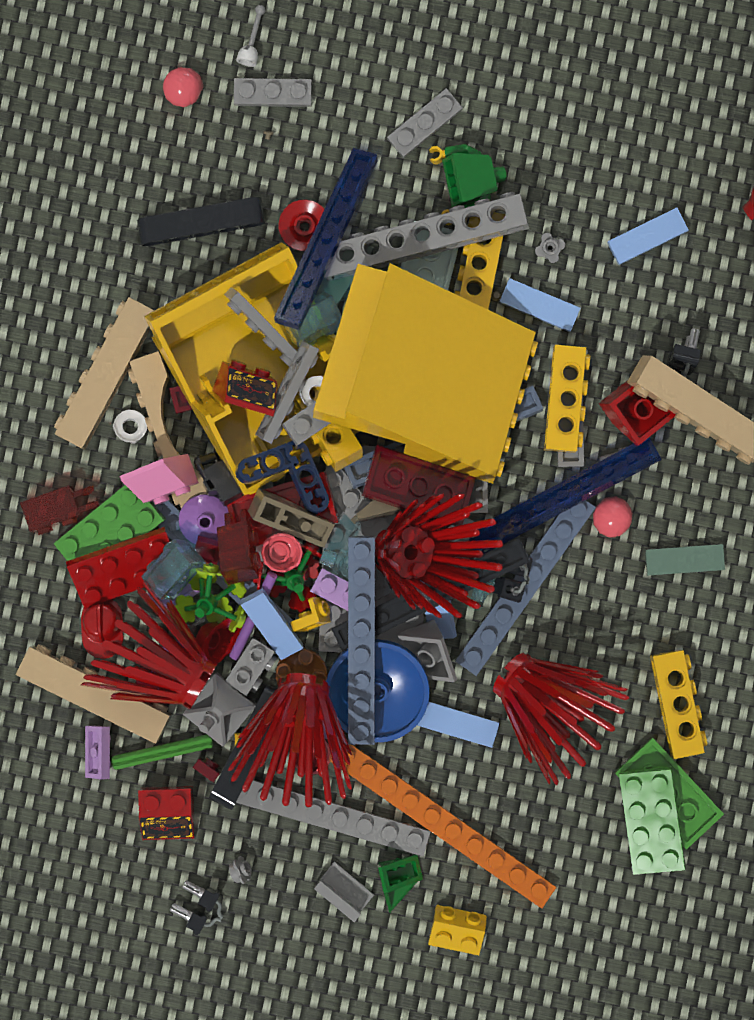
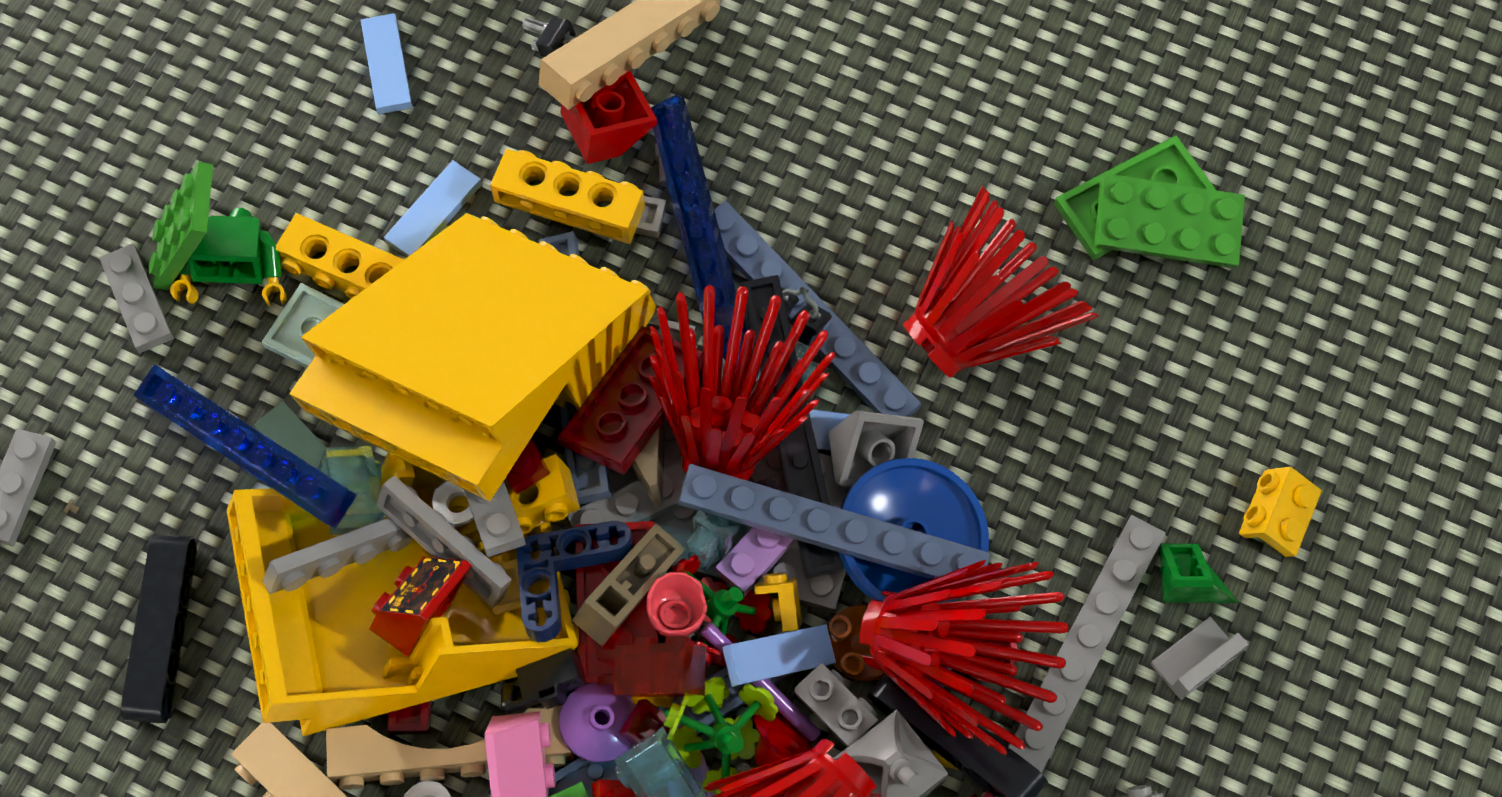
camera: 75 degrees left, 20 degrees down
red dish [279,200,330,251] -> none
light grey brick [318,192,529,281] -> none
orange plate [330,741,557,909] -> none
light blue tile [417,702,499,748] -> none
light grey plate [535,233,565,263] -> none
coral hair [593,496,633,537] -> none
sand green tile [645,544,725,576] -> none
yellow brick [650,650,707,759] -> none
none -> bright green plate [149,161,213,291]
none -> dark red plate [506,439,551,495]

